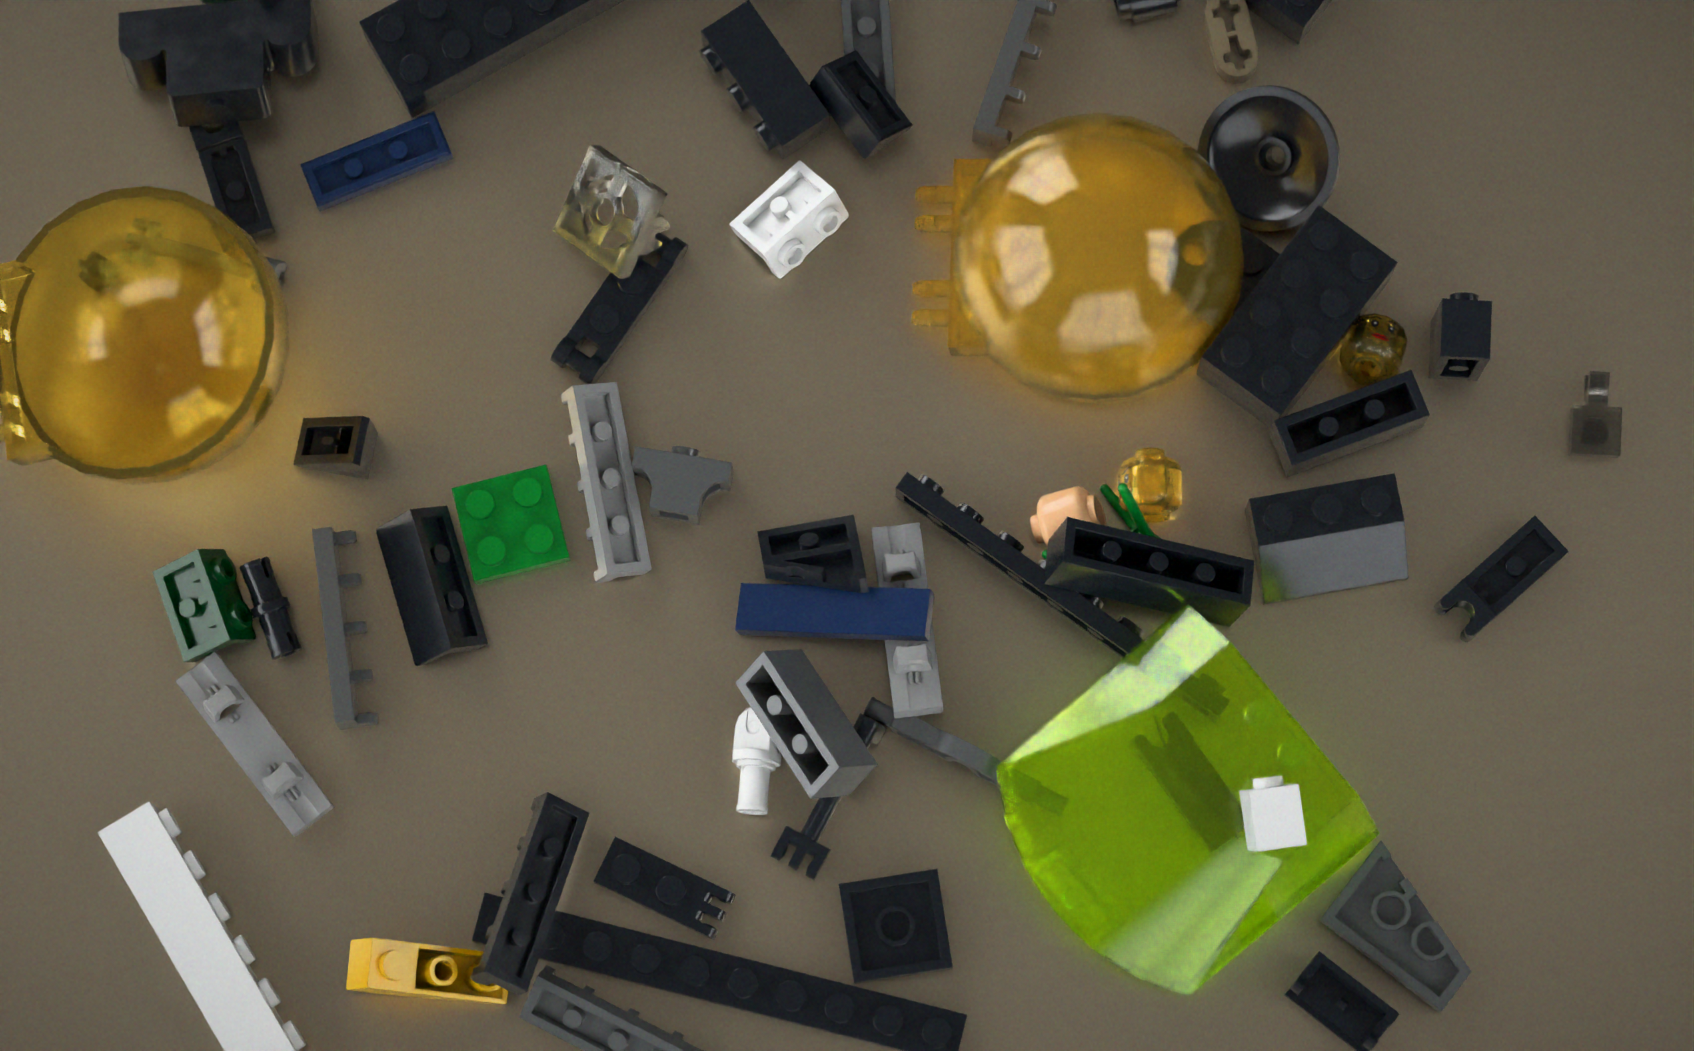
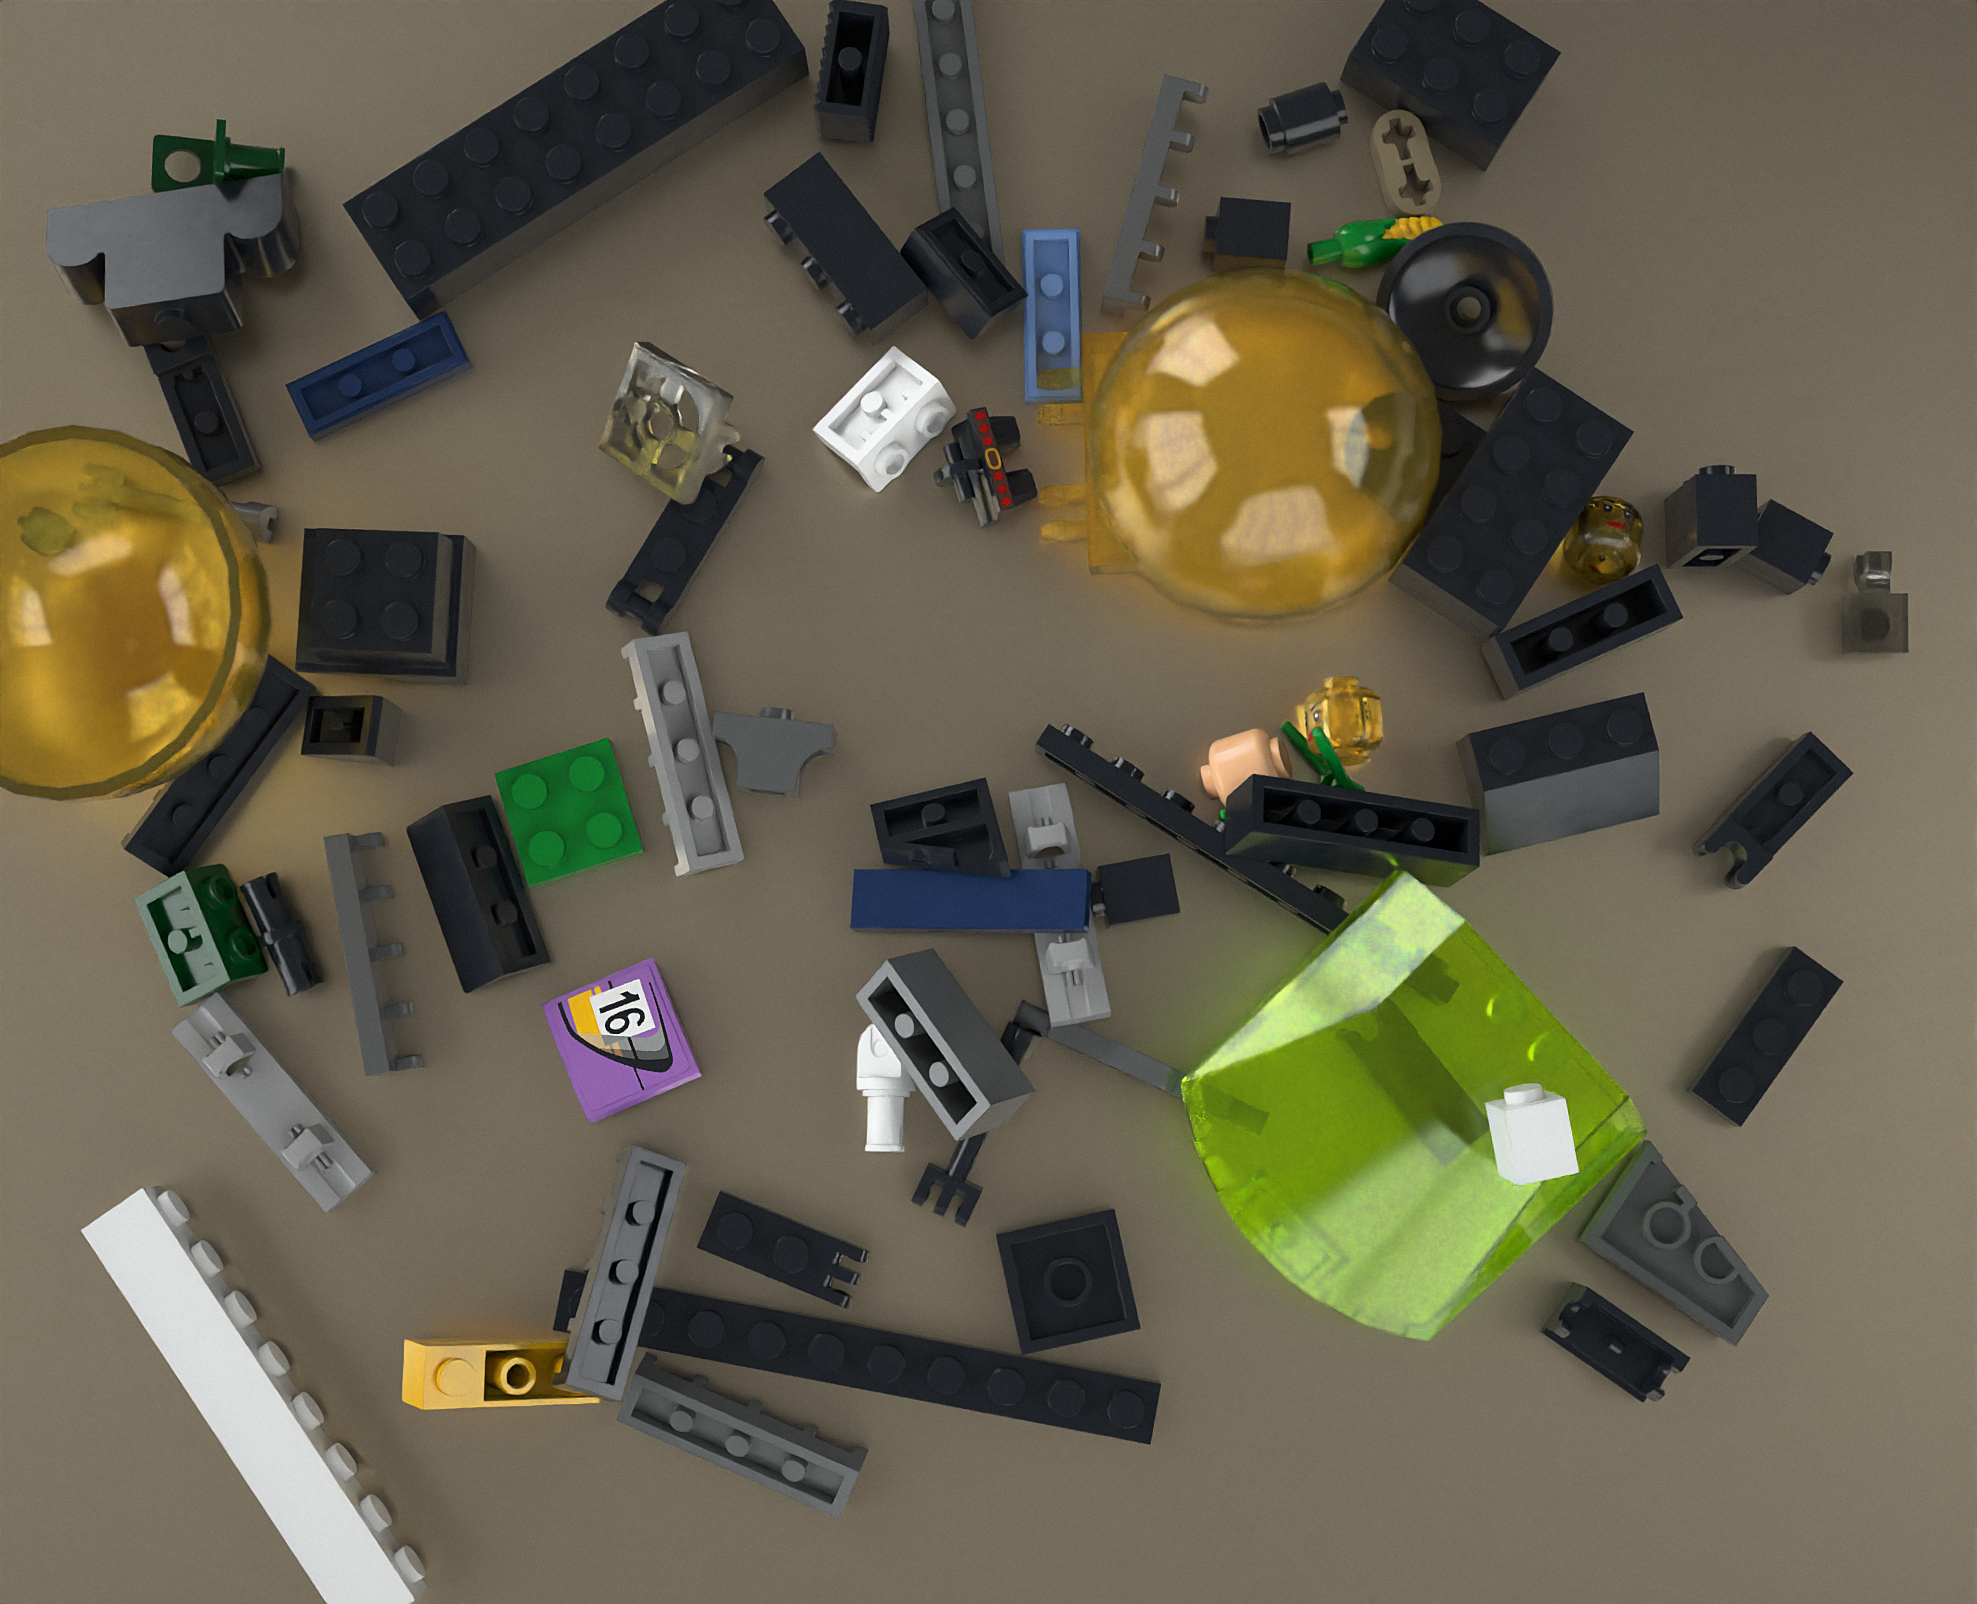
camera: 10 degrees left, 5 degrees up
none -> black hinge [121,649,317,878]
none -> black piece [295,528,476,685]
none -> slope [542,957,702,1124]
none -> black hips [933,407,1038,528]
none -> medium blue tile [1021,228,1084,405]
none -> black brick [1090,853,1181,929]
none -> black brick [1202,197,1291,277]
none -> green piece [1307,216,1443,268]
none -> black plate [1686,946,1844,1127]
none -> black brick [1733,499,1834,595]

